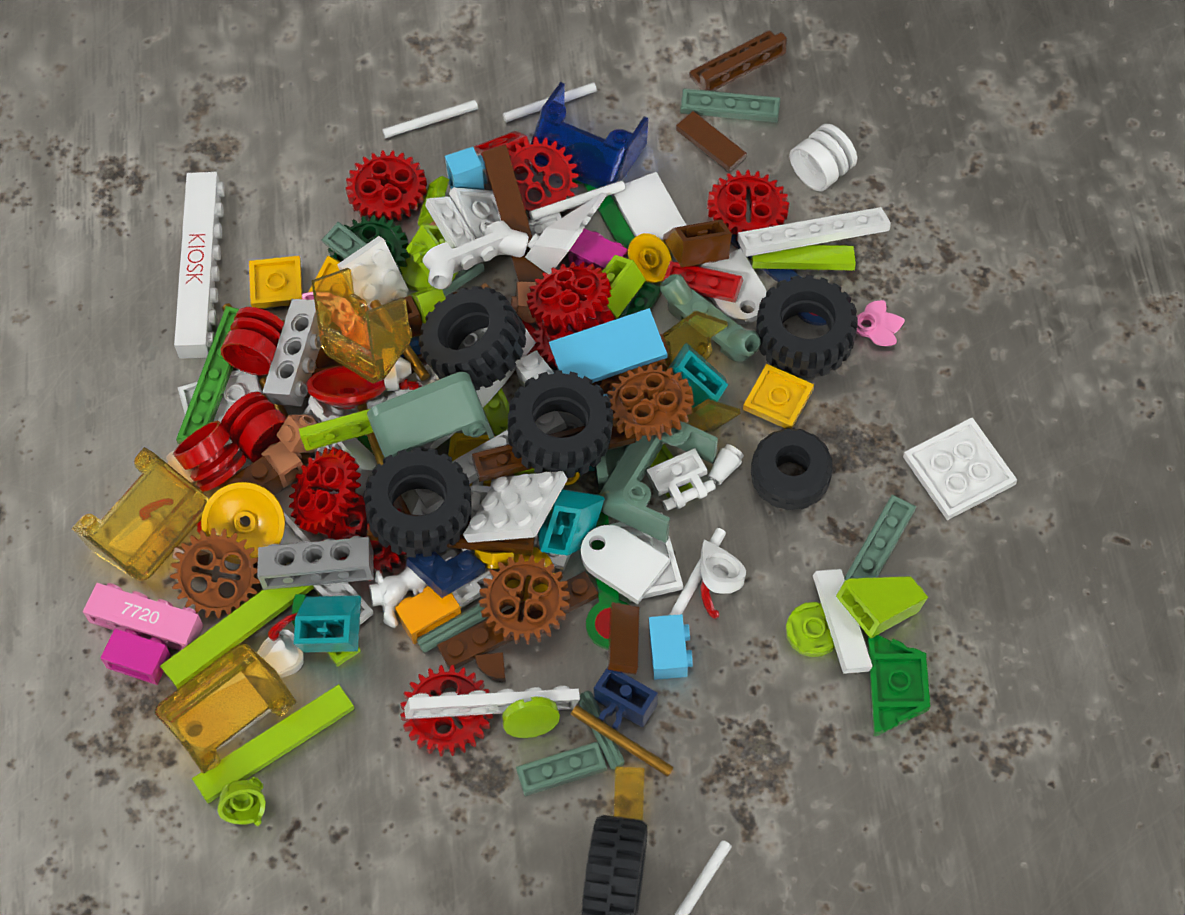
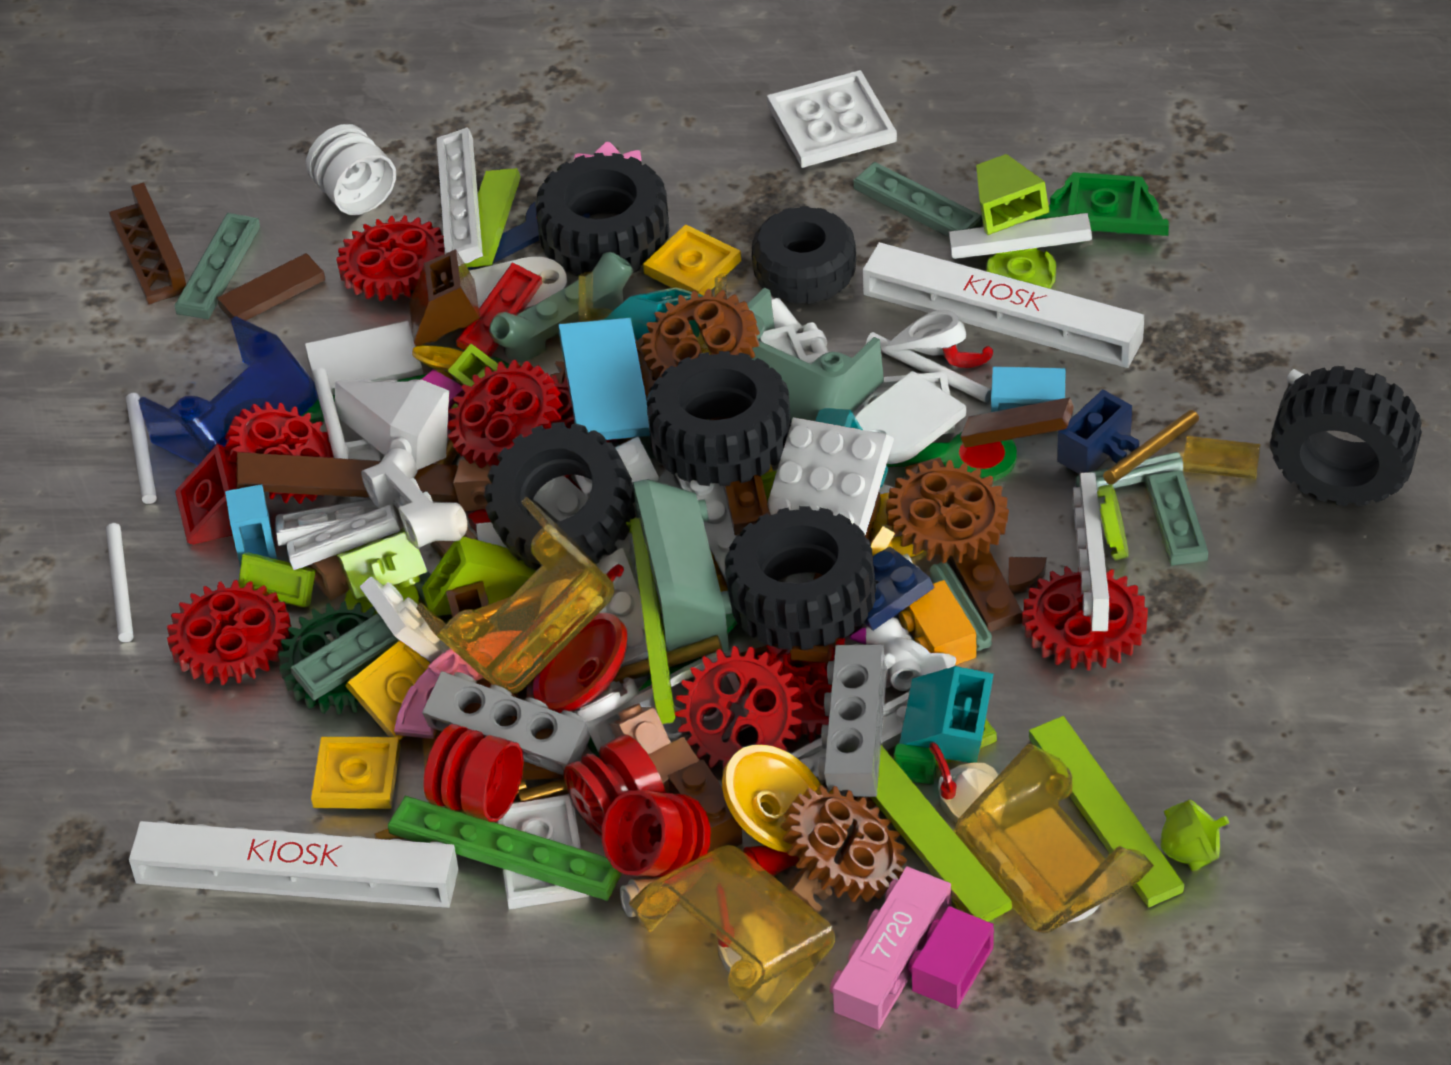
camera: 80 degrees left, 15 degrees down
none -> white brick [863,242,1144,368]

